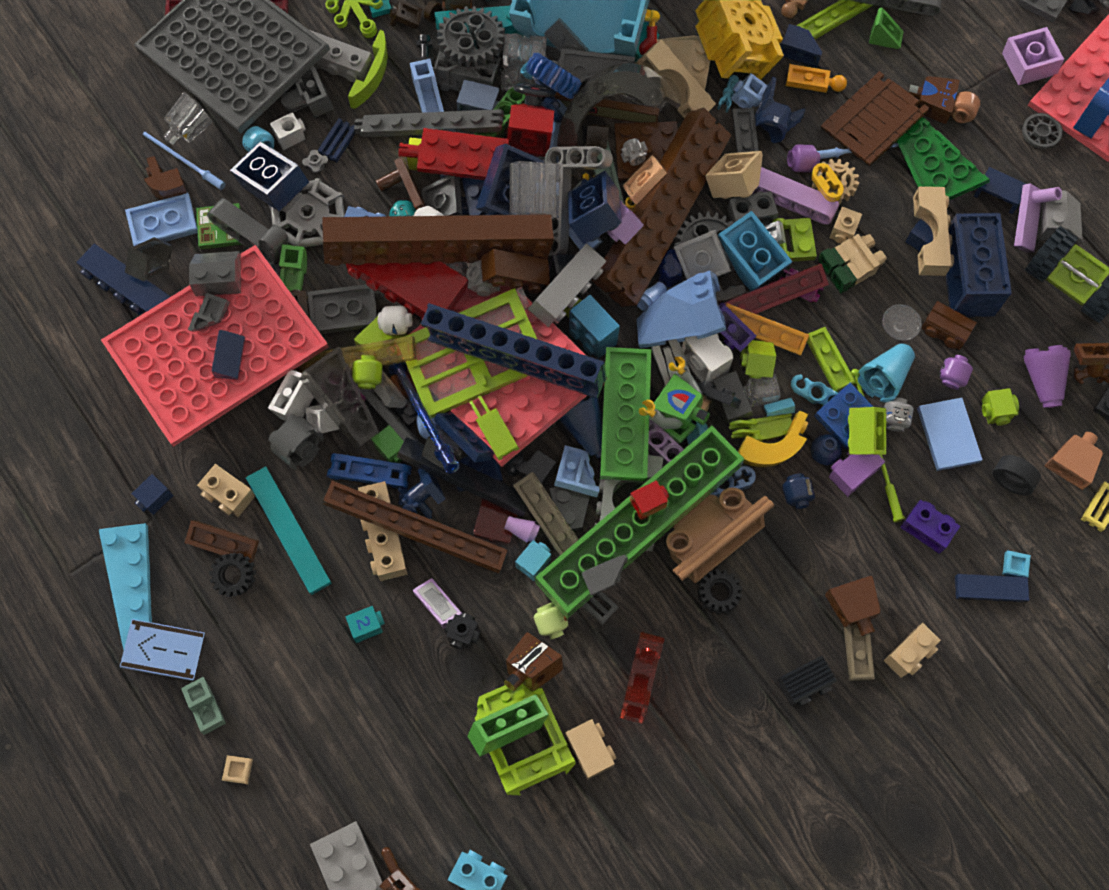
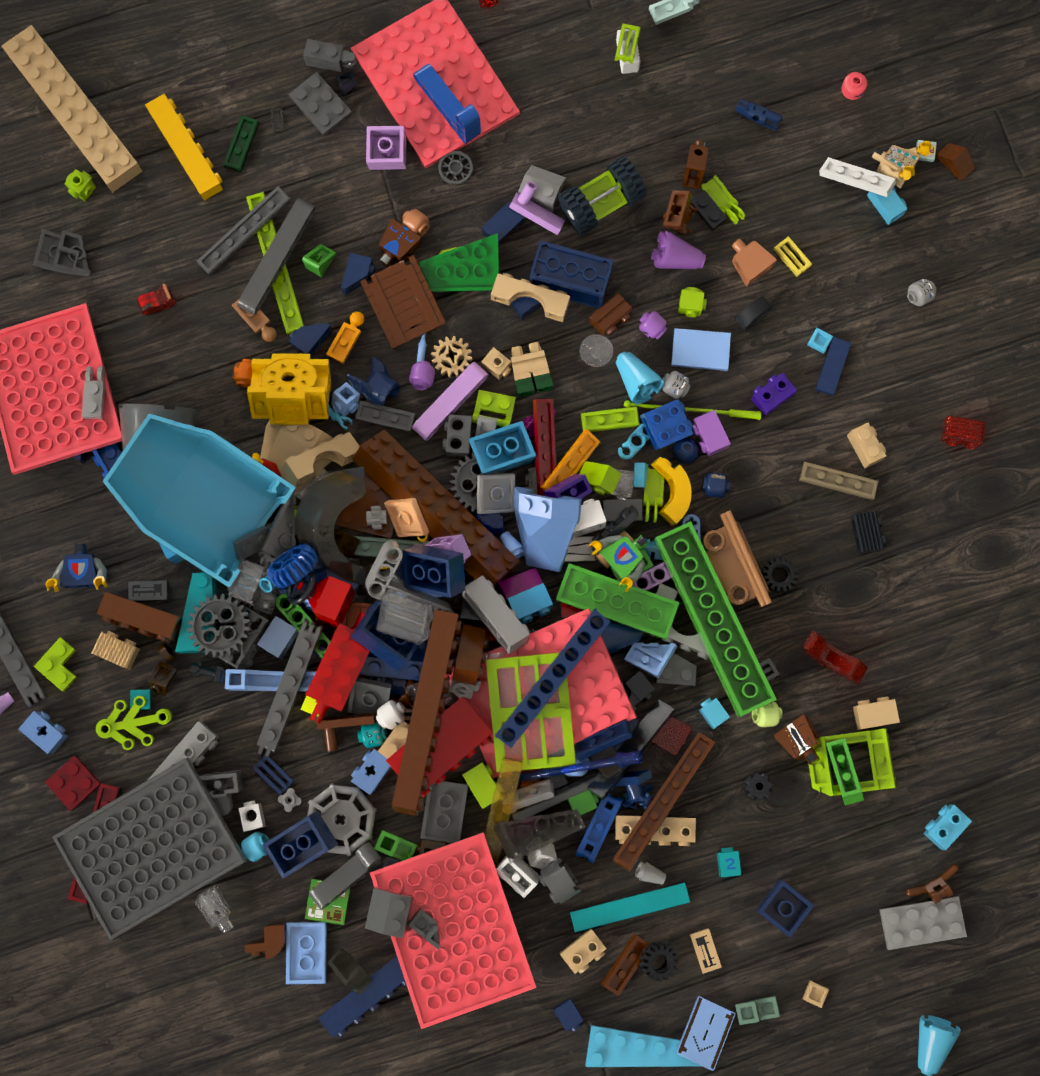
camera: 70 degrees left, 10 degrees up
light blue piece [143,132,226,190] -> none
dark blue slope [212,330,245,380] -> none
lime slope [348,30,388,109] -> none
lime head [352,355,382,389] -> none
white head [378,306,413,335] -> none
slope [413,578,462,629] -> none
lime arm [469,395,519,460] -> none
lavender cone [504,516,540,543] -> none
dark tan tile [513,472,579,555] -> none
dark grey slope [582,555,628,596] -> none
red brick [630,480,669,520] -> none
tan slope [705,151,763,199] -> none
yellow beam [812,163,844,202] -> none
reddish brown torso [825,575,880,637] -> none
lime brick [848,407,886,455] -> none
none -> dark blue slope [341,253,375,294]
none -> magenta slope [498,568,543,601]
none -> light grey cone [635,862,666,885]
none -> tan tile [690,928,722,974]
none -> dark blue brick [755,879,814,938]
none -> clear red brick [941,416,986,449]

